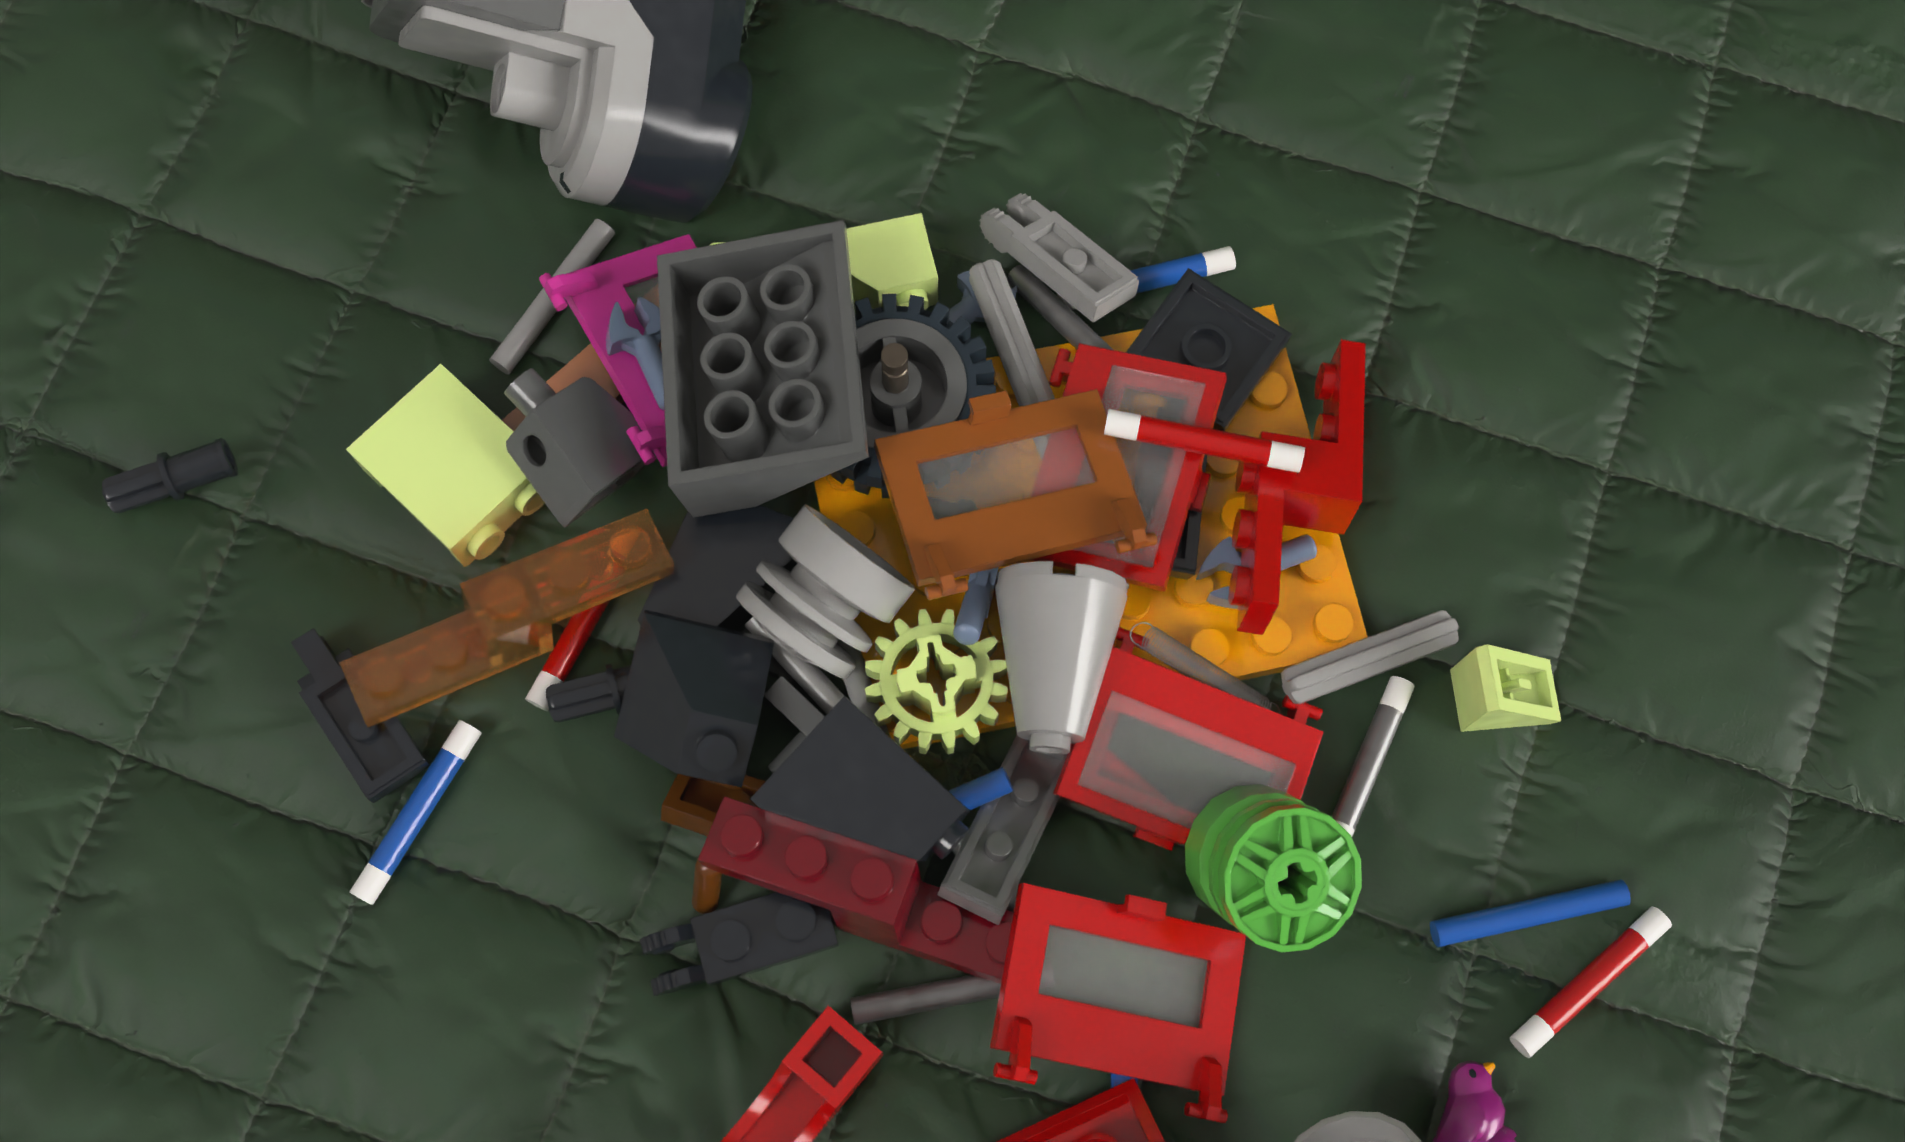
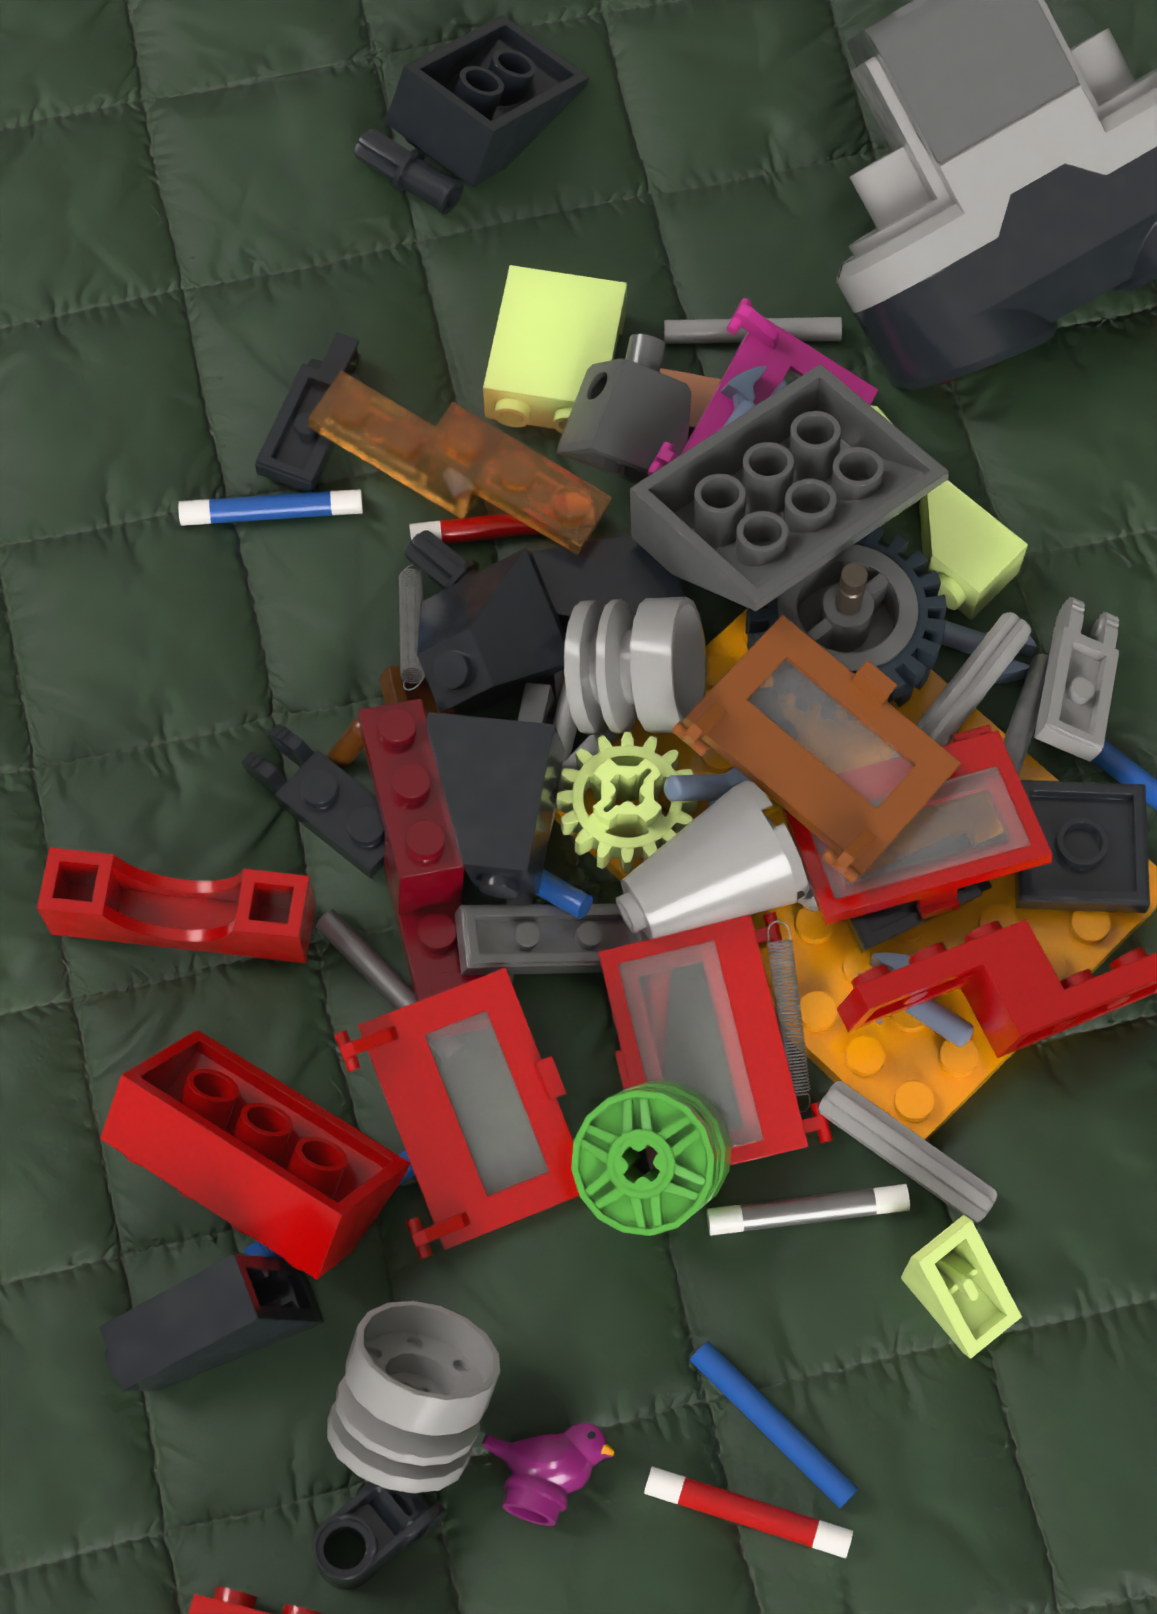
camera: 60 degrees right, 5 degrees down
red bar [1104,409,1305,473] -> none
none -> black slope [385,15,590,187]
none -> light grey piece [399,564,425,690]

